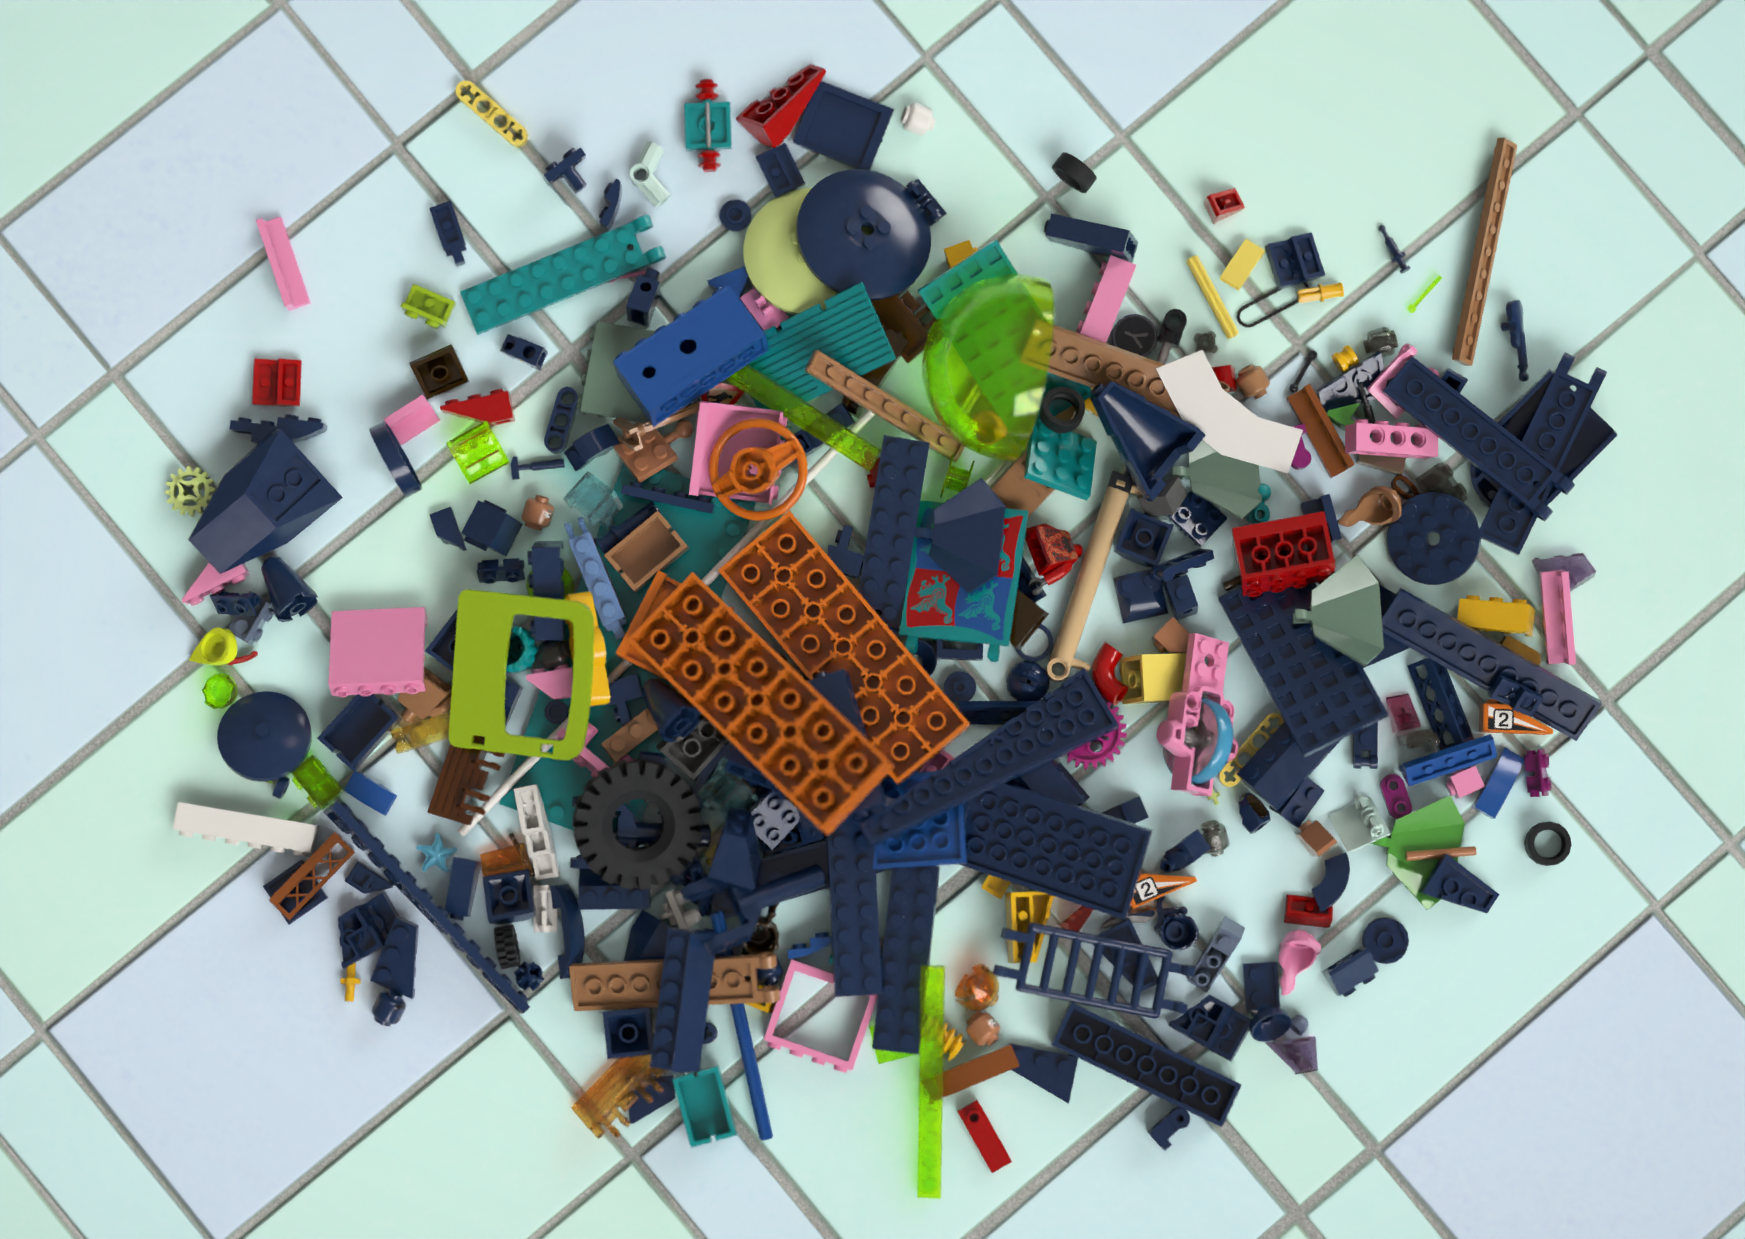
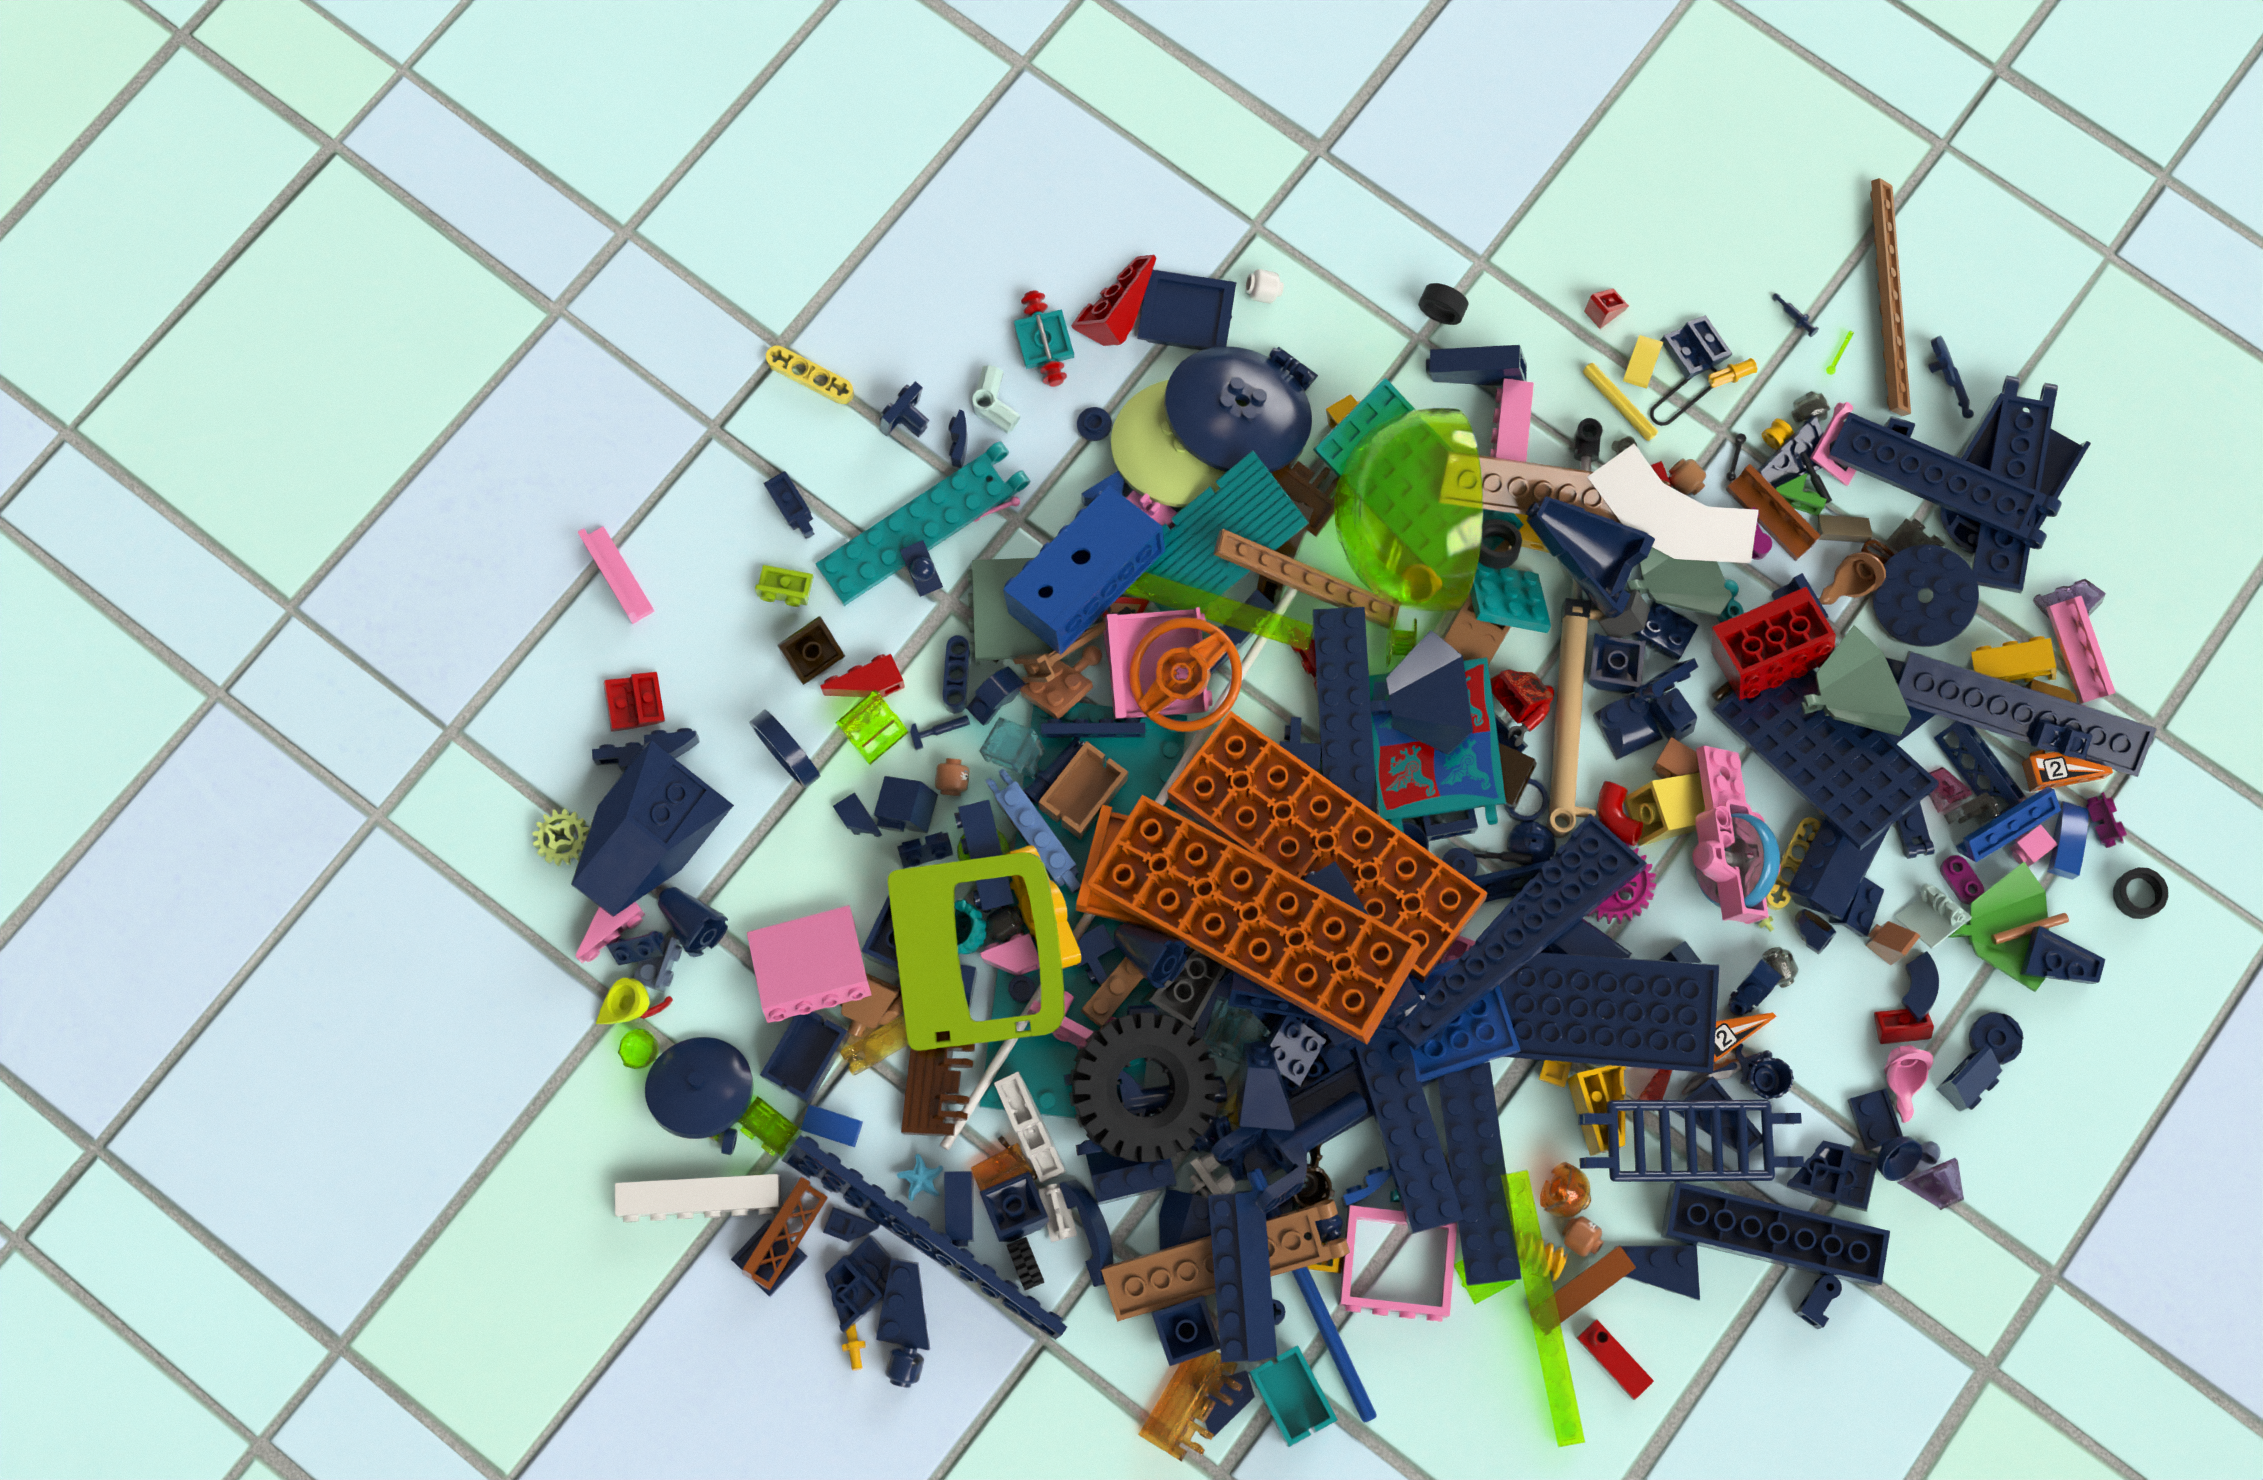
camera: 15 degrees left, 10 degrees down
bright pink panel [384,395,440,445] -> none
dark blue leg [500,334,548,371] -> none
dark blue gear [514,961,544,991] -> none
dark blue torso [626,268,660,327] -> none
dark blue plate [755,143,805,198] -> none
black tile [1111,314,1158,357] -> none
sand blue slope [1187,916,1245,992] -> none
bright pink brick [1345,419,1438,459] -> none
none -> dark blue tile [900,540,943,597]
none -> black piece [1473,851,1533,864]

